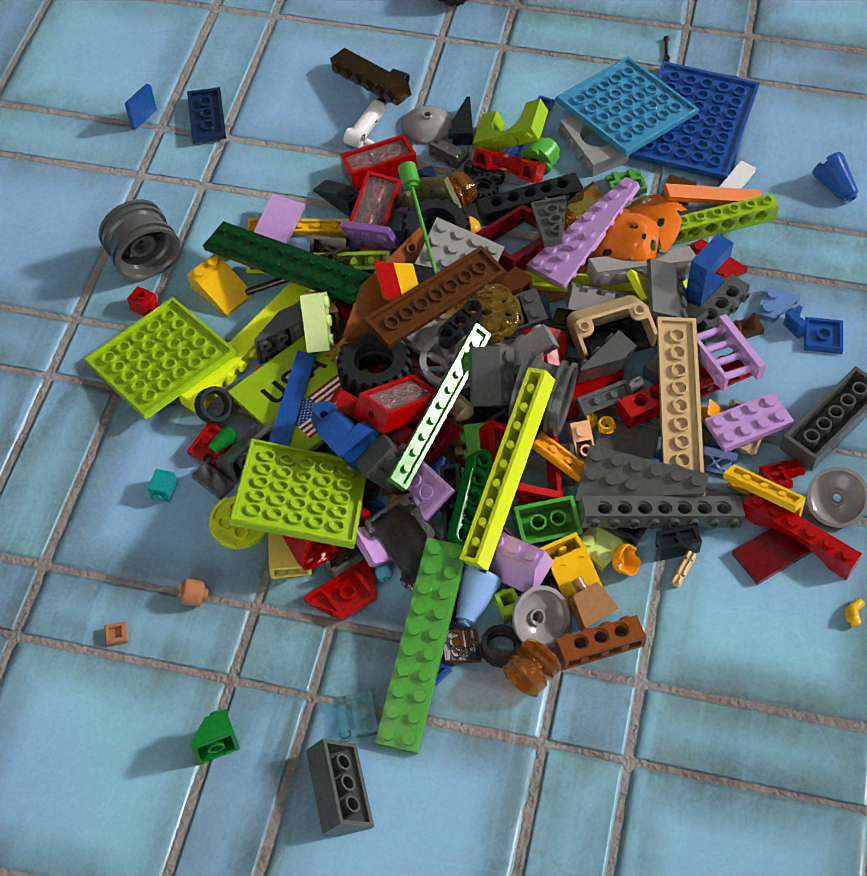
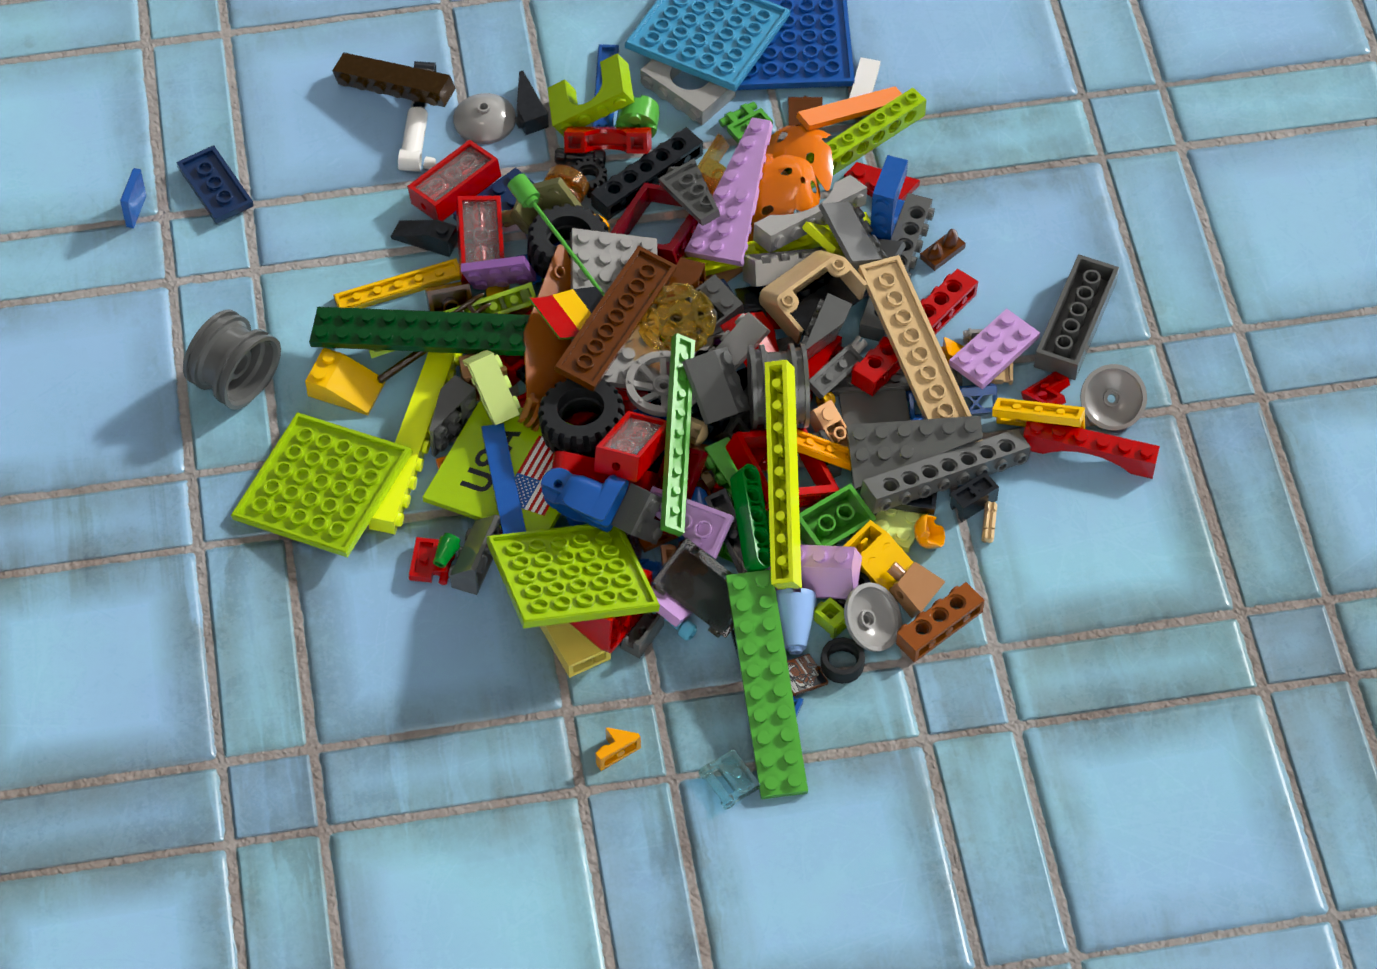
camera: 25 degrees left, 0 degrees up
nougat tile [104,621,128,647] -> none
red brick [127,286,159,316] -> none
teal brick [147,469,178,503] -> none
nougat head [177,578,209,607] -> none
green slope [190,709,240,765] -> none
dark grey tile [192,462,235,500] -> none
black tyre [194,386,234,424] -> none
neon yellow tile [209,496,267,549] -> none
lavender tile [254,194,305,244] -> none
red wing [303,559,377,621] -> none
dark grey slope [306,739,374,836] -> none
dark grey bracket [429,138,469,169] -> none
black beam [437,300,482,349] -> none
clear orange wheel [503,638,561,697] -> none
yellow plate [597,416,616,434] -> none
lavender fence [697,314,766,392] -> none
dark red tile [732,528,812,585] -> none
medium blue wing [756,286,800,323] -> none
blue bracket [783,305,807,339] -> none
blue tile [804,317,843,354] -> none
blue cone [812,152,858,202] -> none
yellow arm [844,597,865,627] -> none
none -> light orange slope [596,728,641,771]

